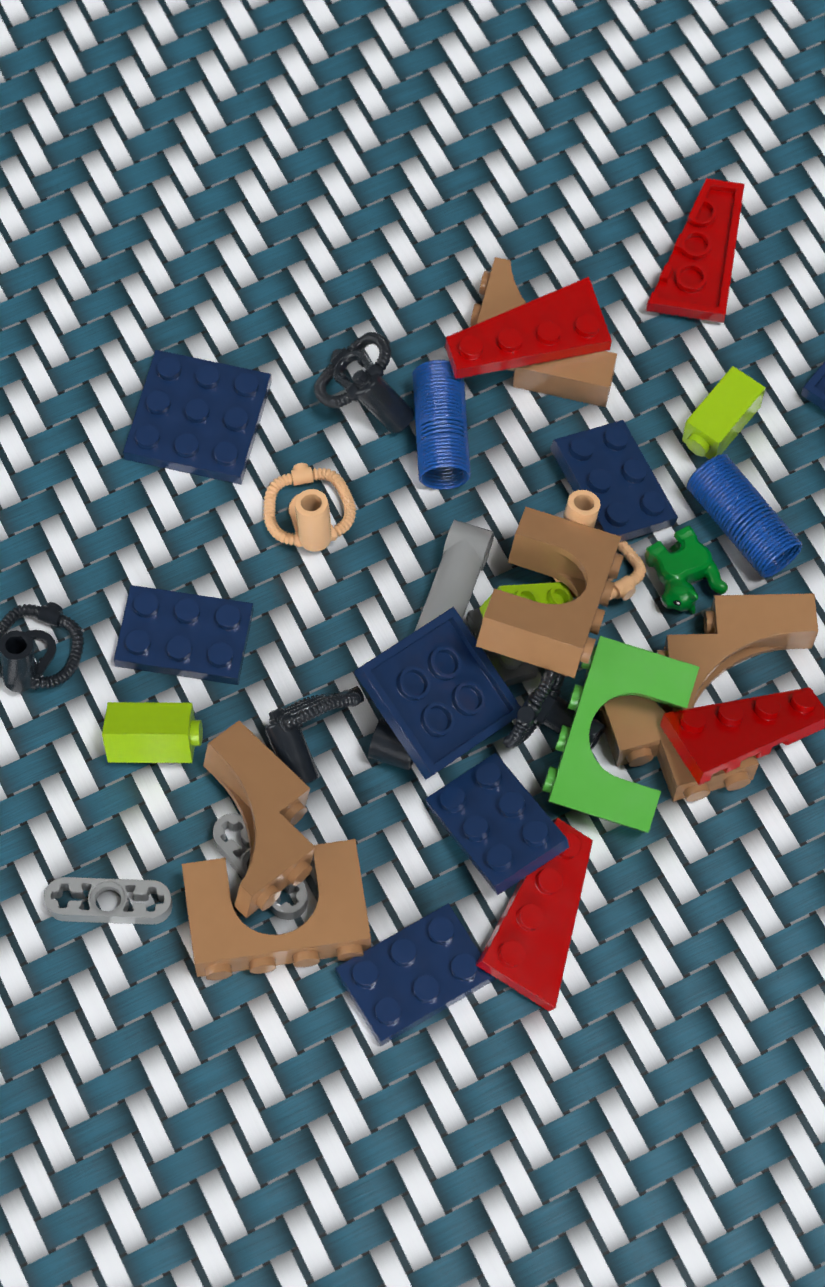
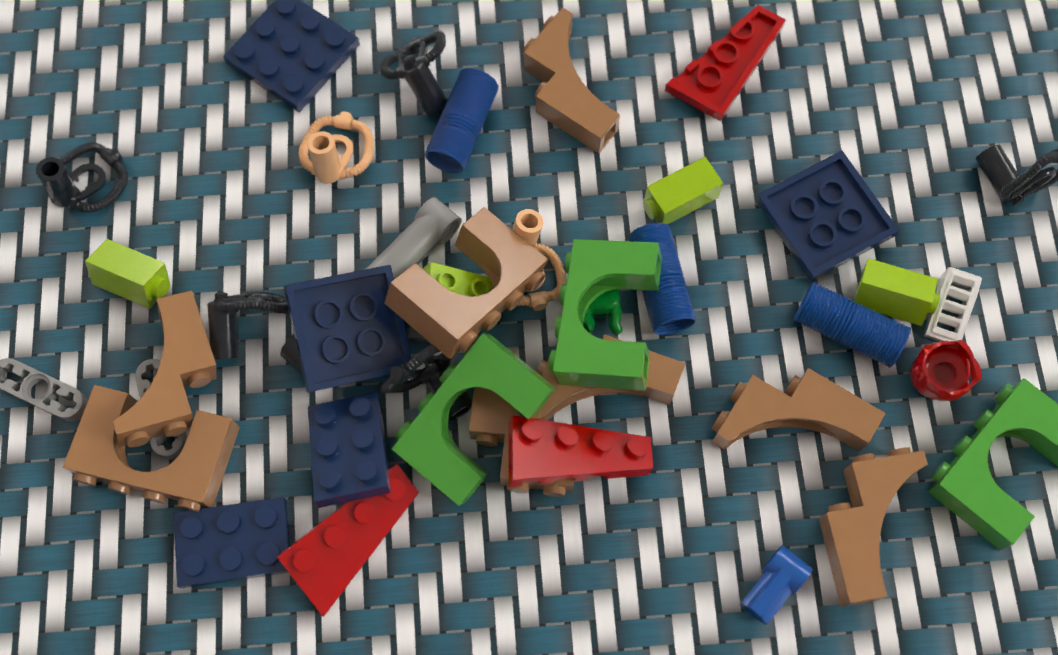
camera: 25 degrees right, 5 degrees up
dark blue plate [114,585,254,685] -> none
red wing [445,277,612,379] -> none
dark blue plate [550,420,678,542] -> none
none -> bright green arch [549,239,662,391]

